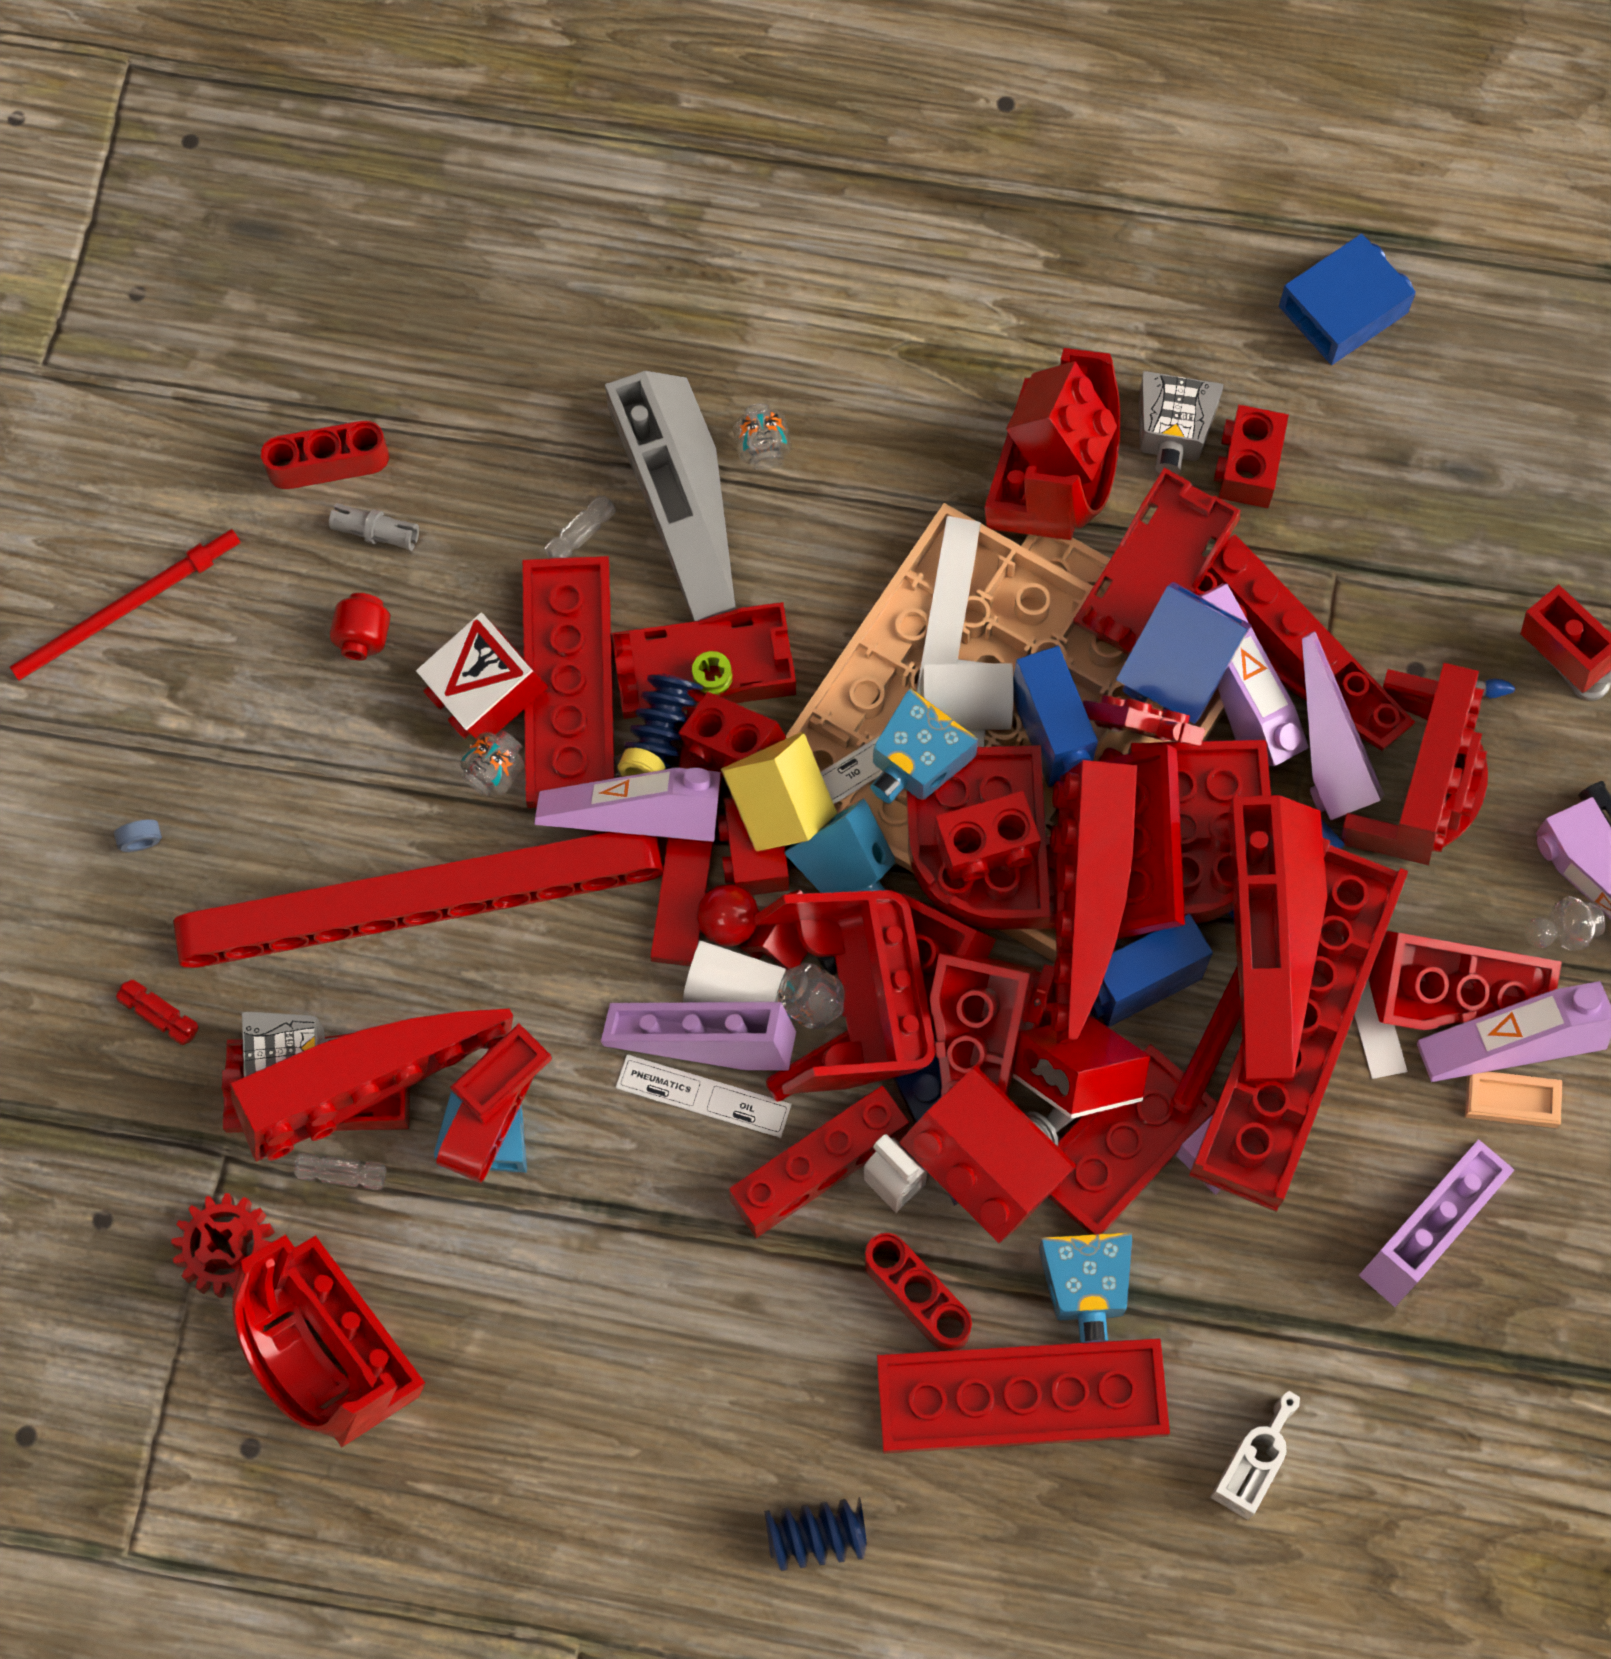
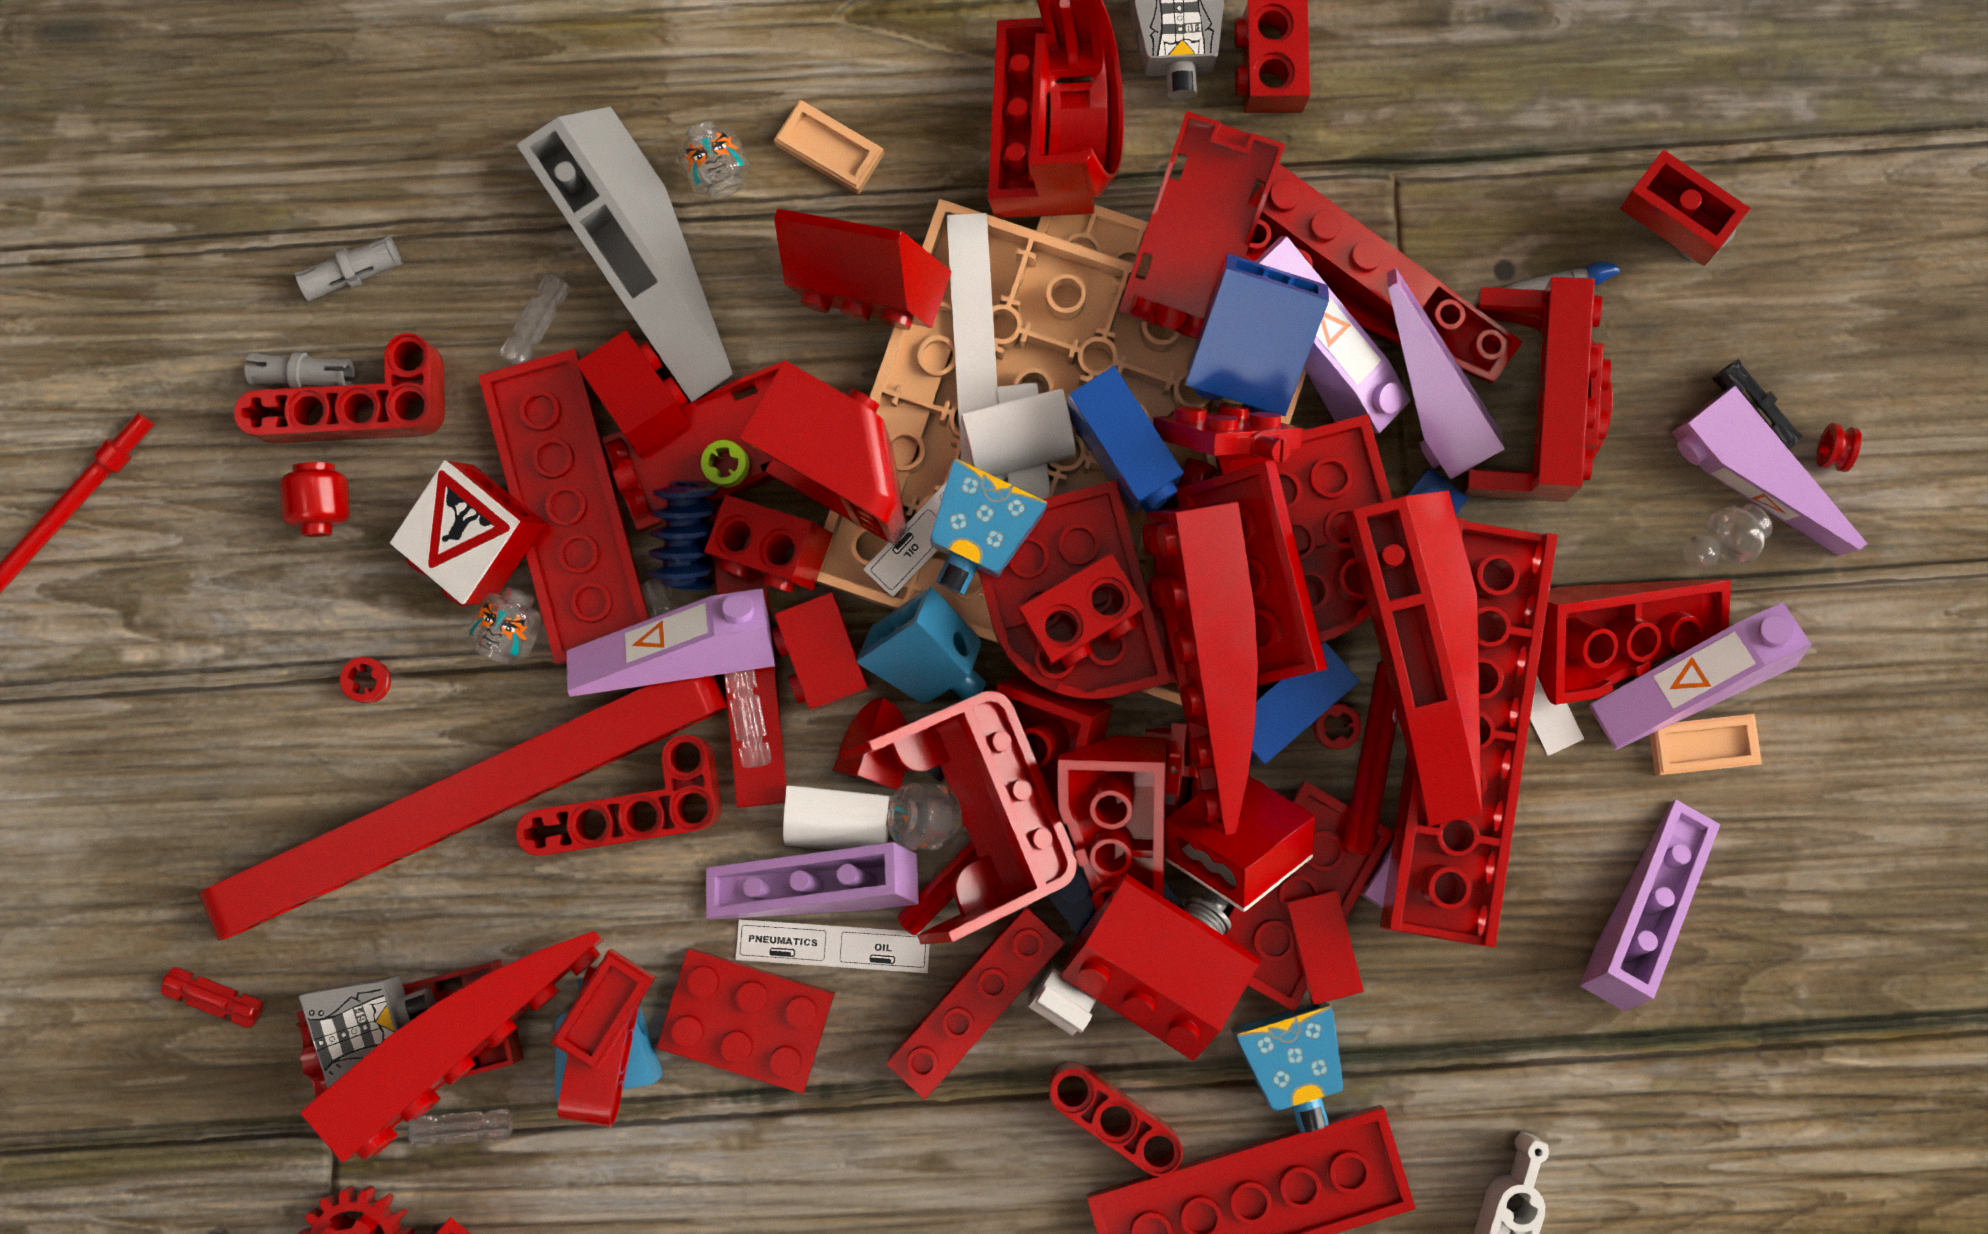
camera: 10 degrees left, 15 degrees up
sand blue tile [114,820,162,852] -> none
red beam [261,421,389,489] -> none
light yellow tile [618,748,665,777] -> none
red piece [697,884,760,947] -> none
light yellow slope [721,732,837,851] -> none
red brick [1006,361,1117,485] -> none
none -> red beam [233,333,445,444]
none -> light grey pin [294,234,403,302]
none -> red bush [339,656,391,704]
none -> red beam [516,734,722,856]
none -> red brick [575,330,690,457]
none -> red plate [657,948,835,1094]
none -> clear axle [724,670,772,768]
none -> red windscreen [739,360,907,546]
none -> light nougat tile [774,99,884,195]
none -> red slope [774,208,952,330]
none -> red tile [1285,889,1364,1005]
none -> red bush [1312,704,1361,750]

